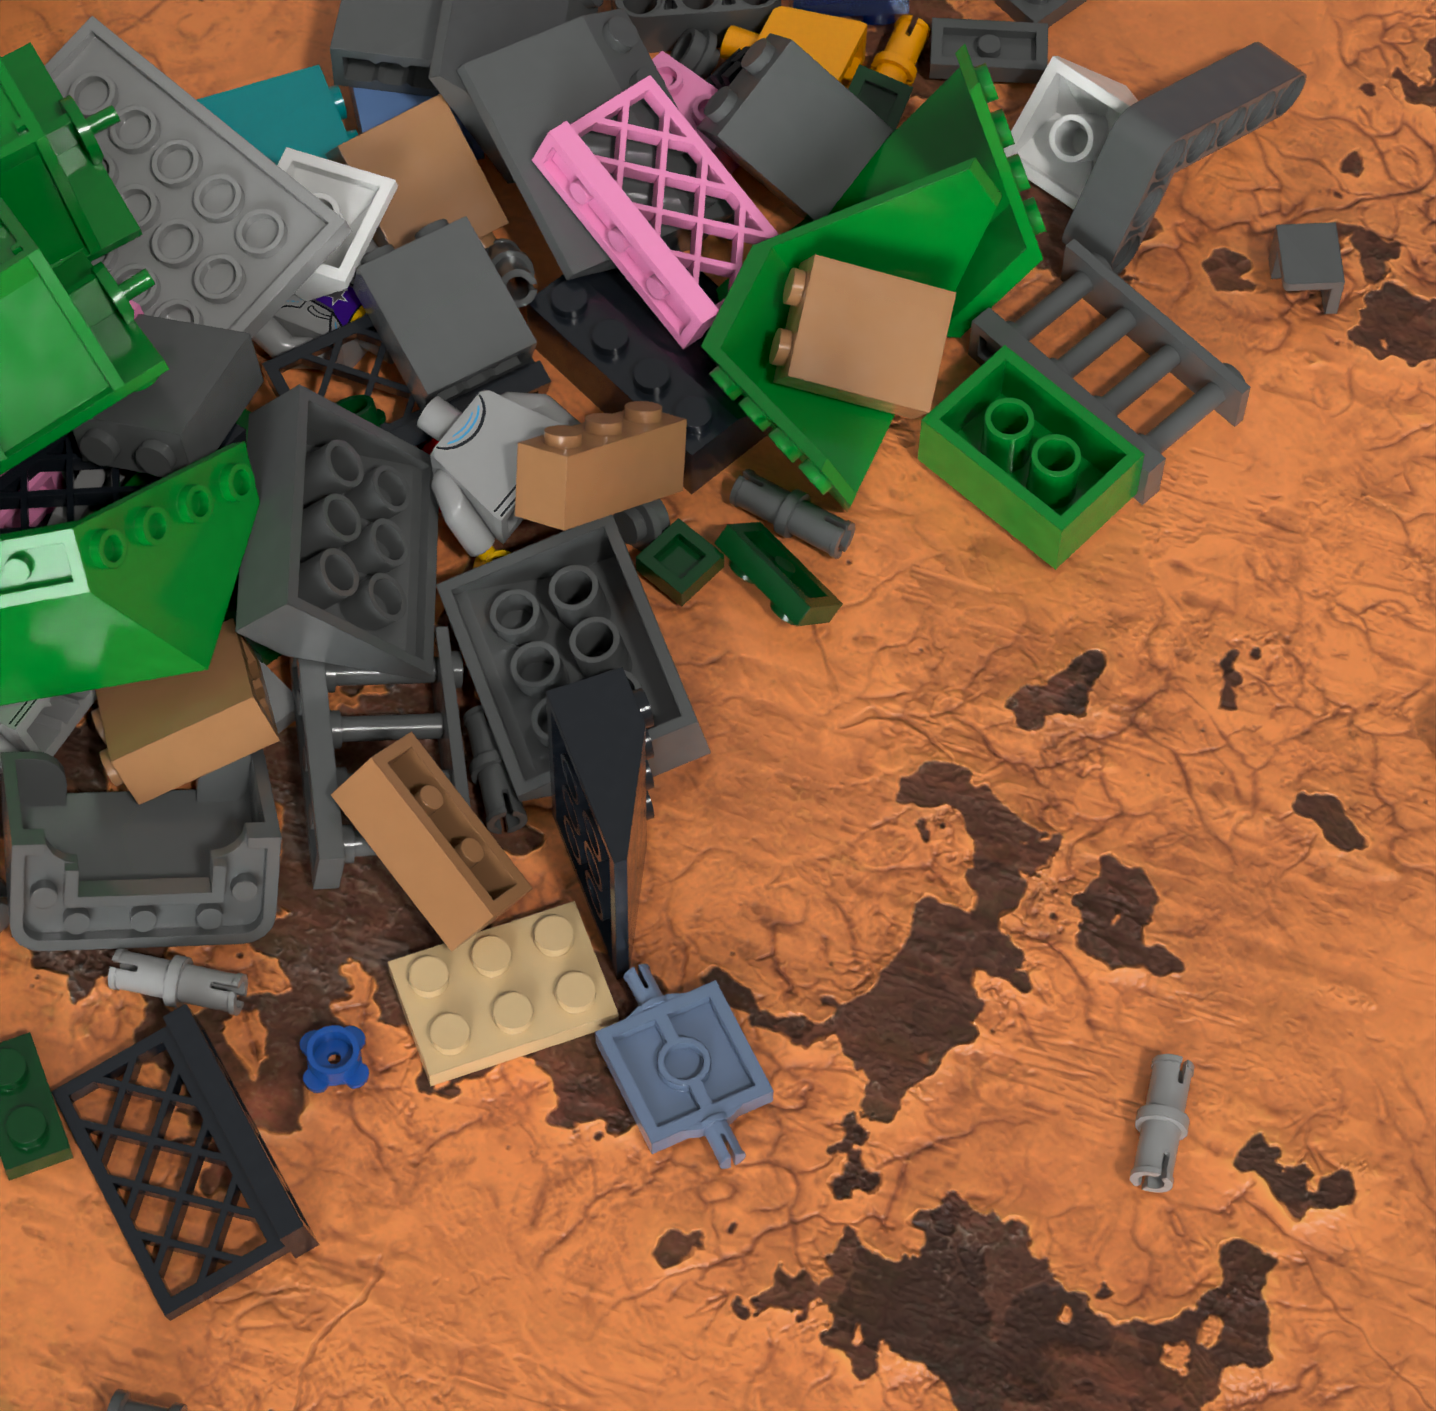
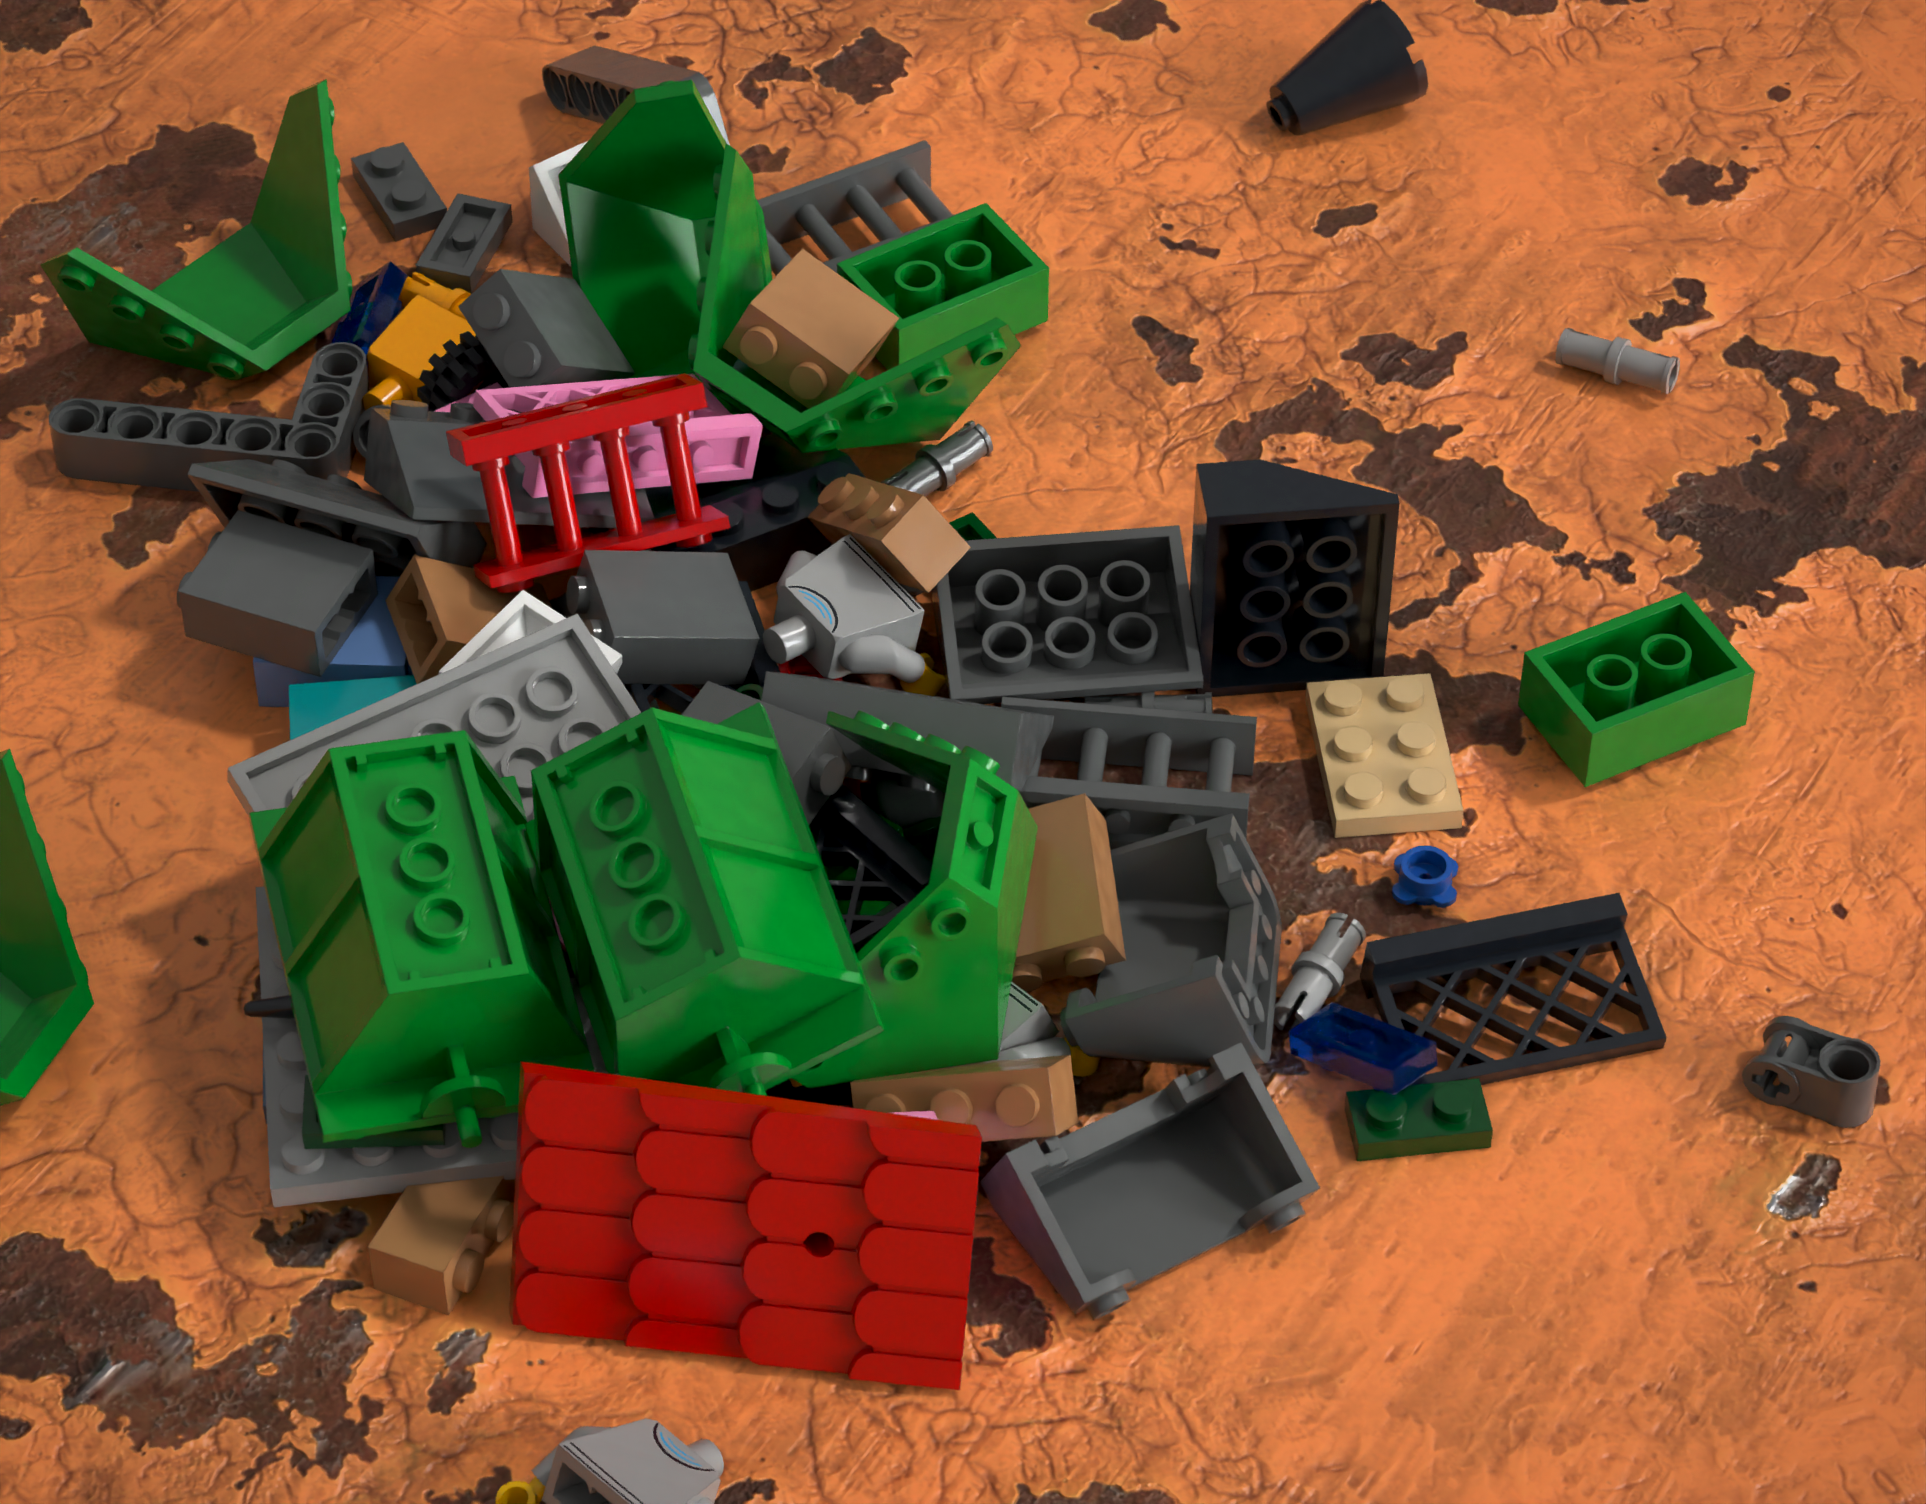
camera: 75 degrees left, 15 degrees down
medium nougat brick [331,731,533,952] -> none
sand blue plate [595,964,774,1169] -> none
dark green plate [714,522,843,626] -> none
dark grey panel [1268,222,1345,314] -> none
none -> red fence [446,373,731,593]
none -> clear blue plate [1289,1002,1437,1095]
none -> green brick [1518,592,1755,787]

